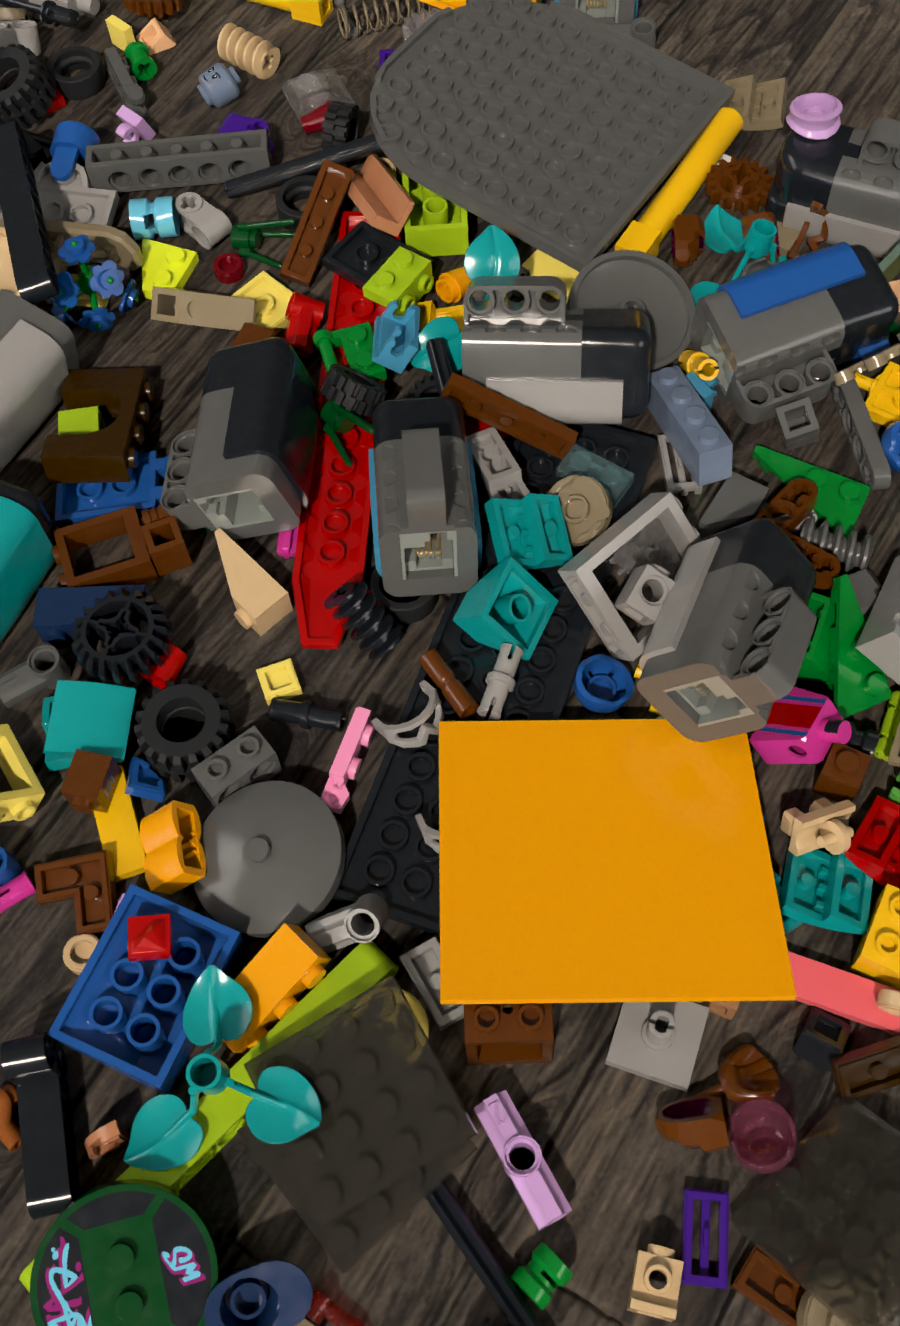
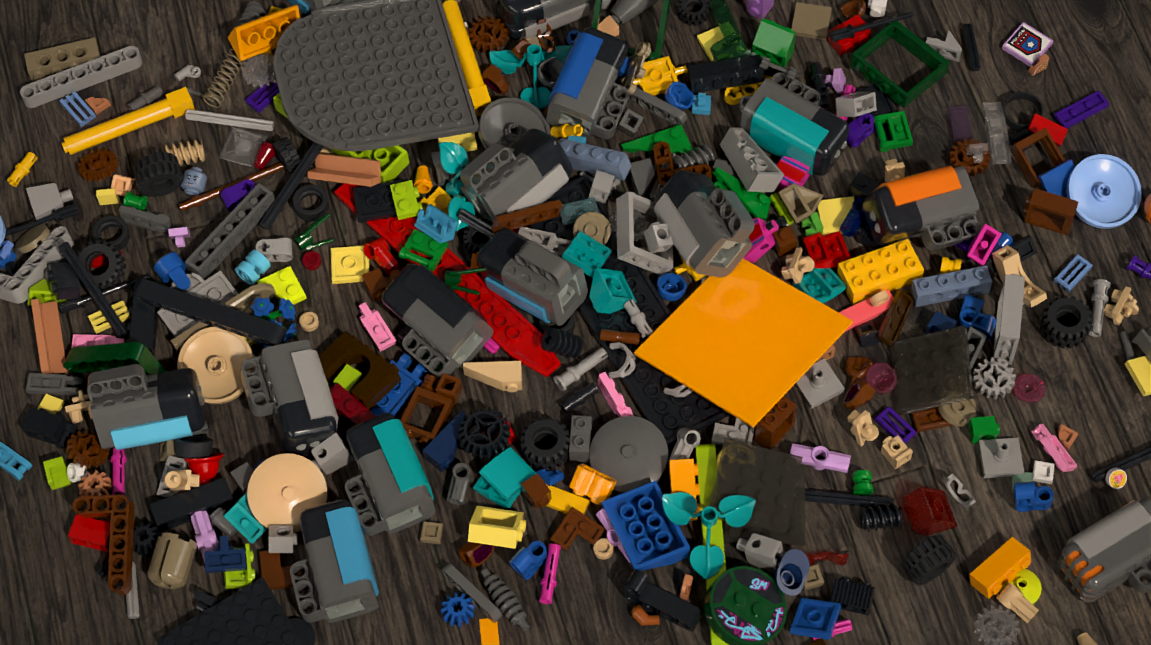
camera: 50 degrees left, 0 degrees up
red tile [128,914,173,962] -> none
dark tan slope [150,286,257,331] -> none
light yellow tile [256,658,303,706] -> none
reddish brown plate [280,159,353,288] -> none
black tyre [320,364,387,417] -> none
none -> black tyre [133,152,184,197]
none -> reddish brown bar [178,163,284,211]
none -> light grey axle [185,109,274,131]
none -> tan tile [299,312,319,332]
none -> dark red arch [330,383,376,426]
none -> bright pink hinge [359,303,397,352]
none -> light grey pin [554,347,608,391]
none -> light grey brick [588,170,615,204]
none -> light grey torso [736,533,784,574]
none -> tan hips [847,410,879,447]

